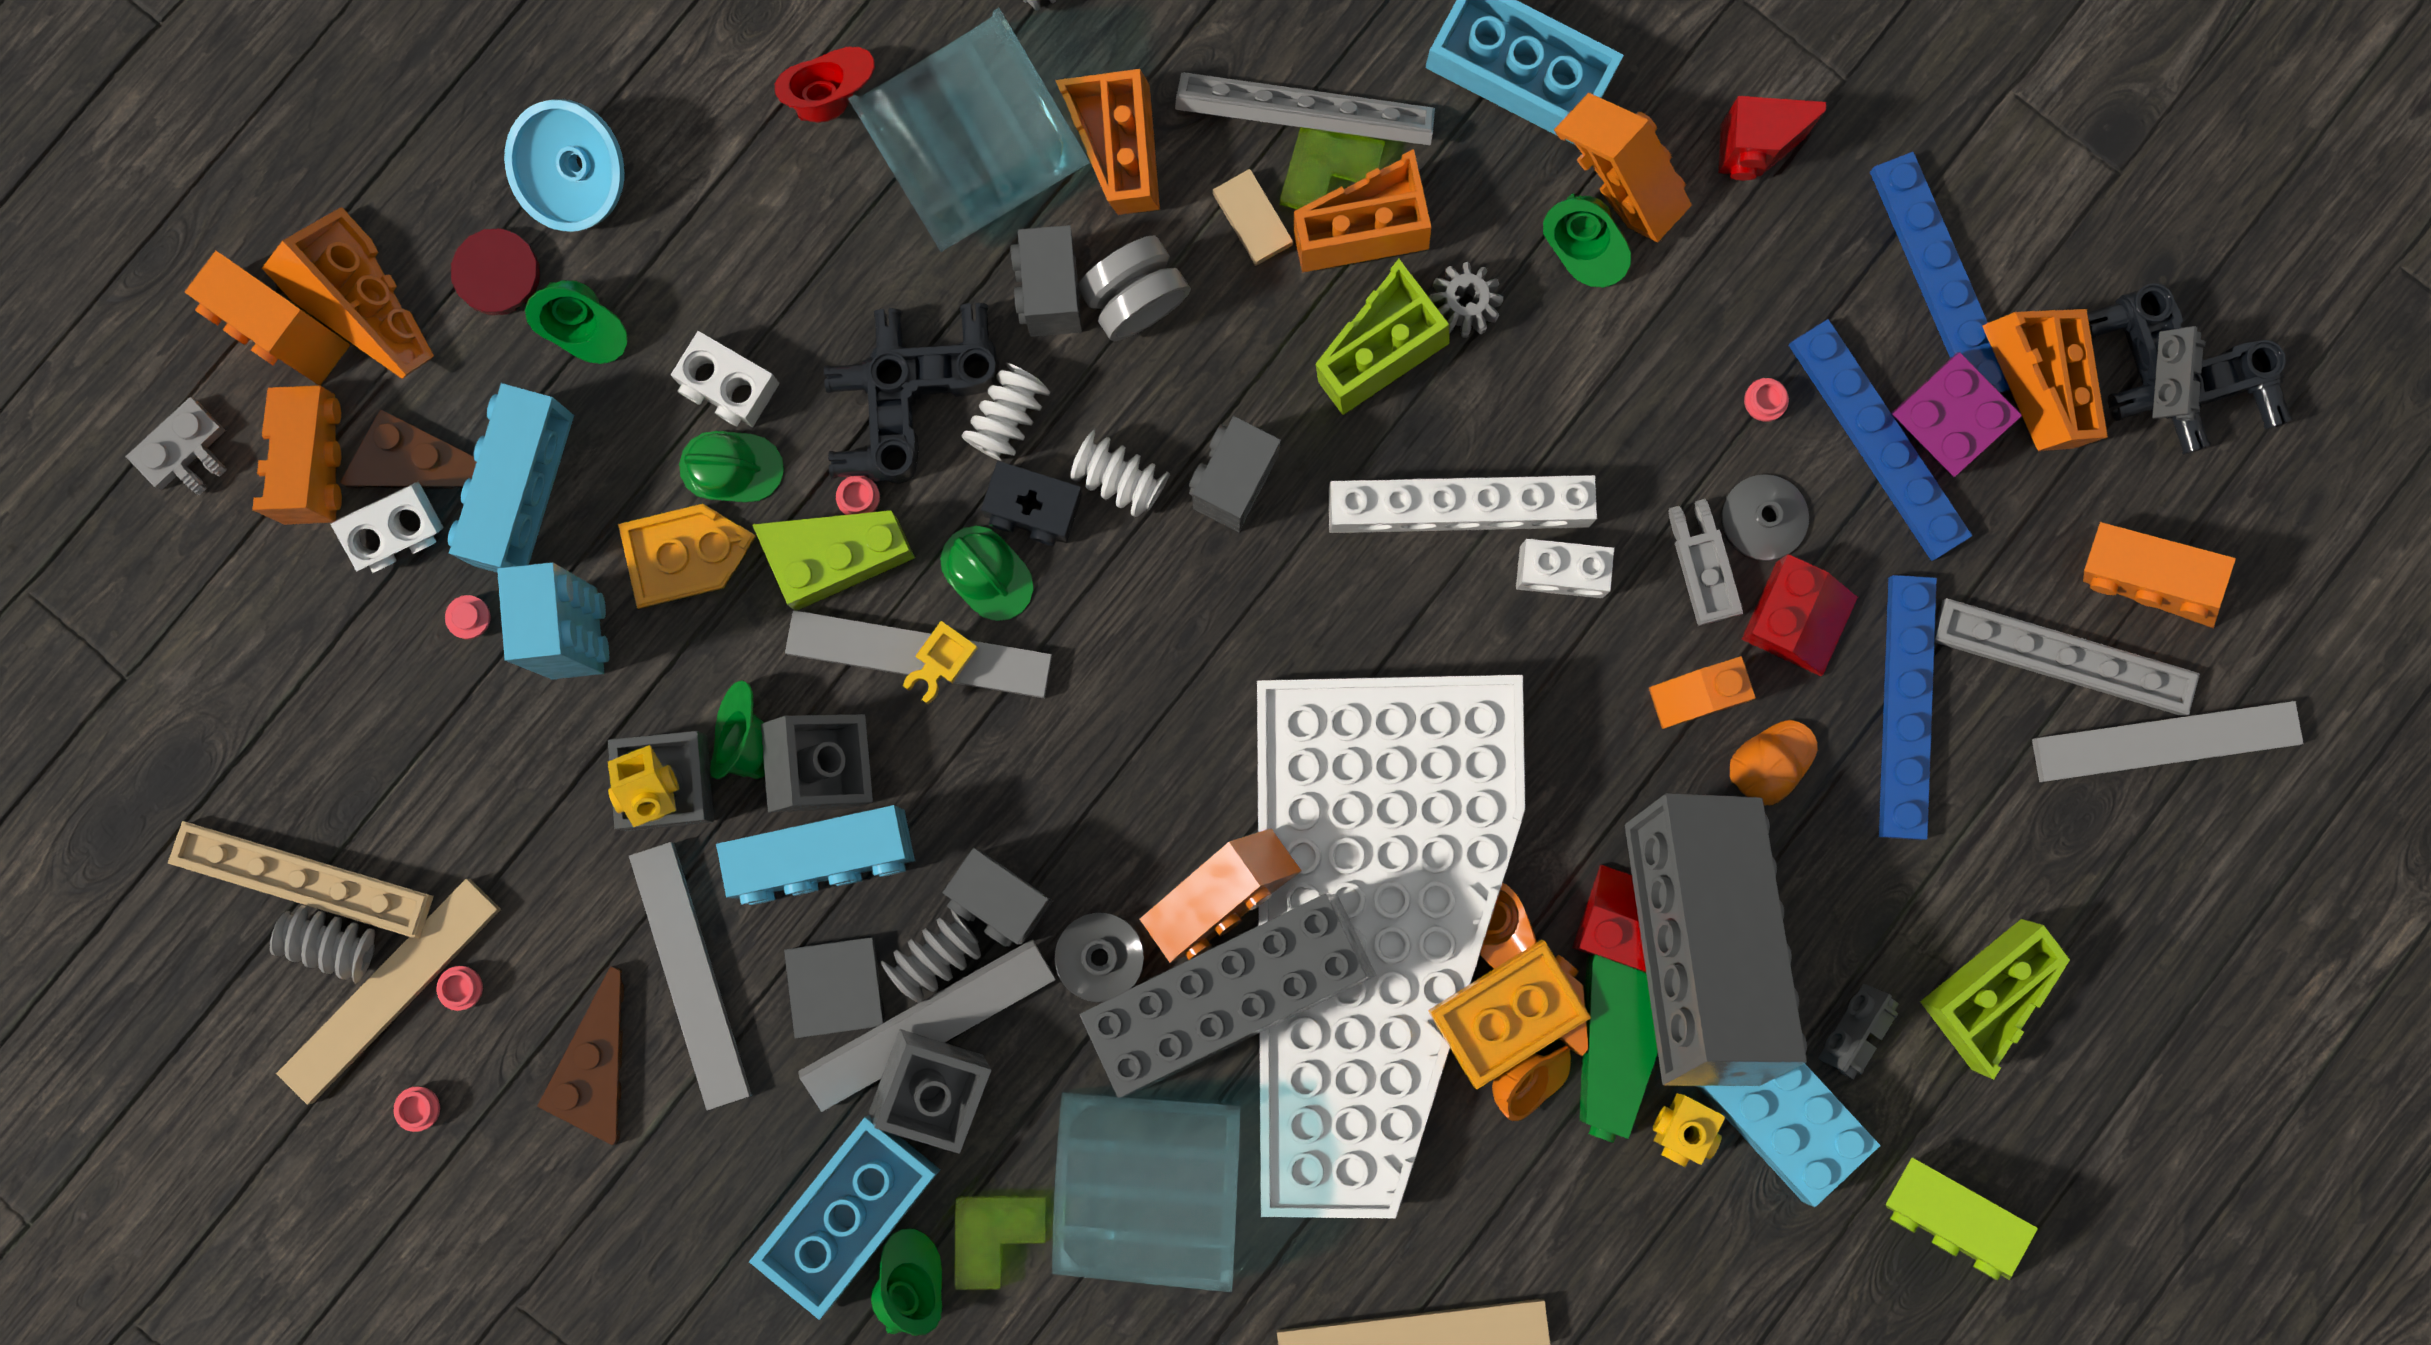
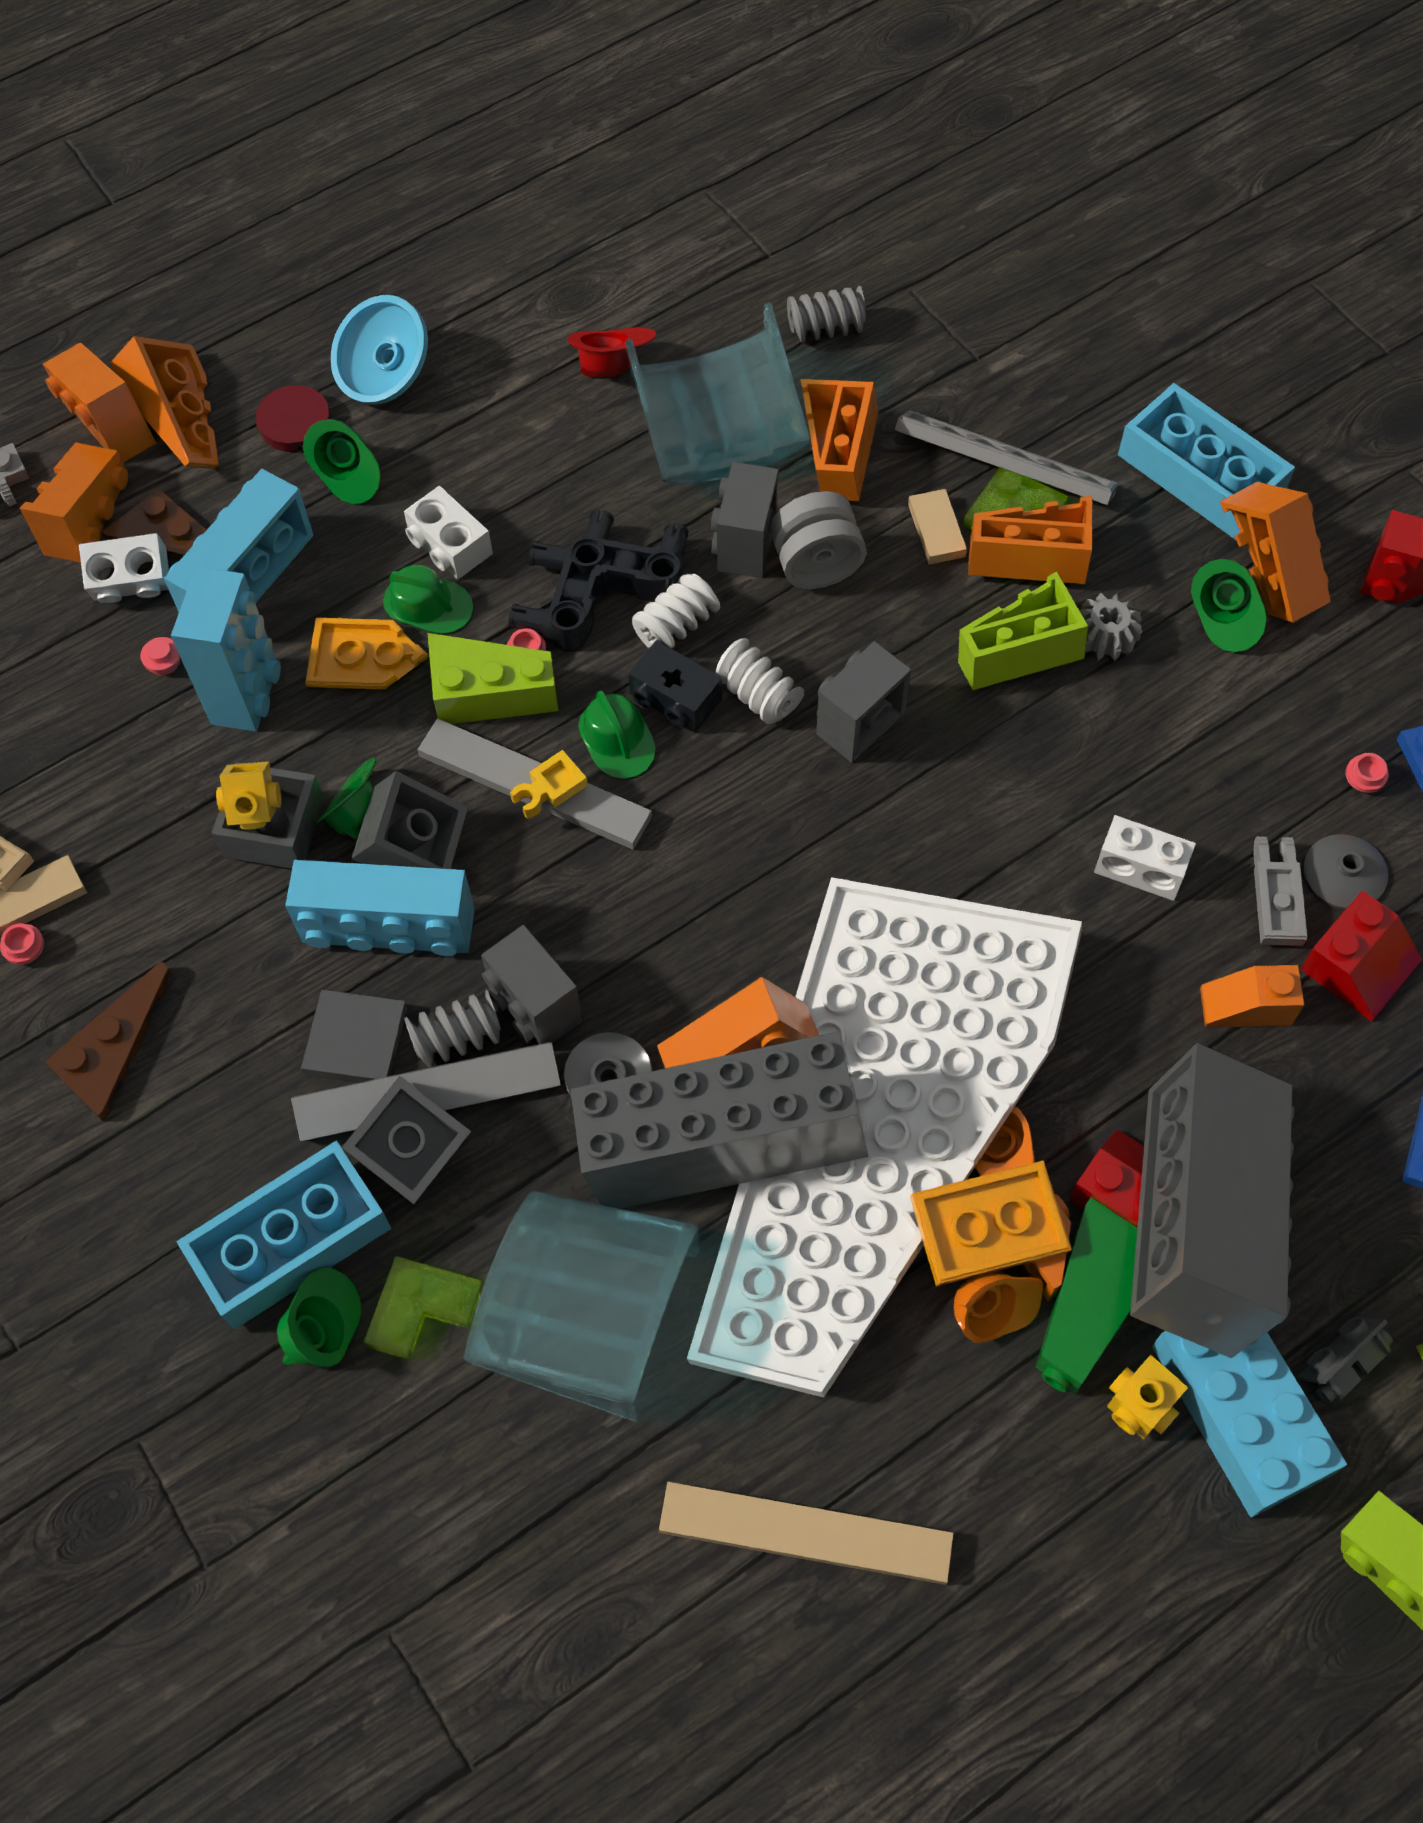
camera: 20 degrees right, 20 degrees down
light grey tile [629,842,752,1110] -> none
white brick [1328,475,1597,533] -> none
orange piece [1730,720,1818,806] -> none

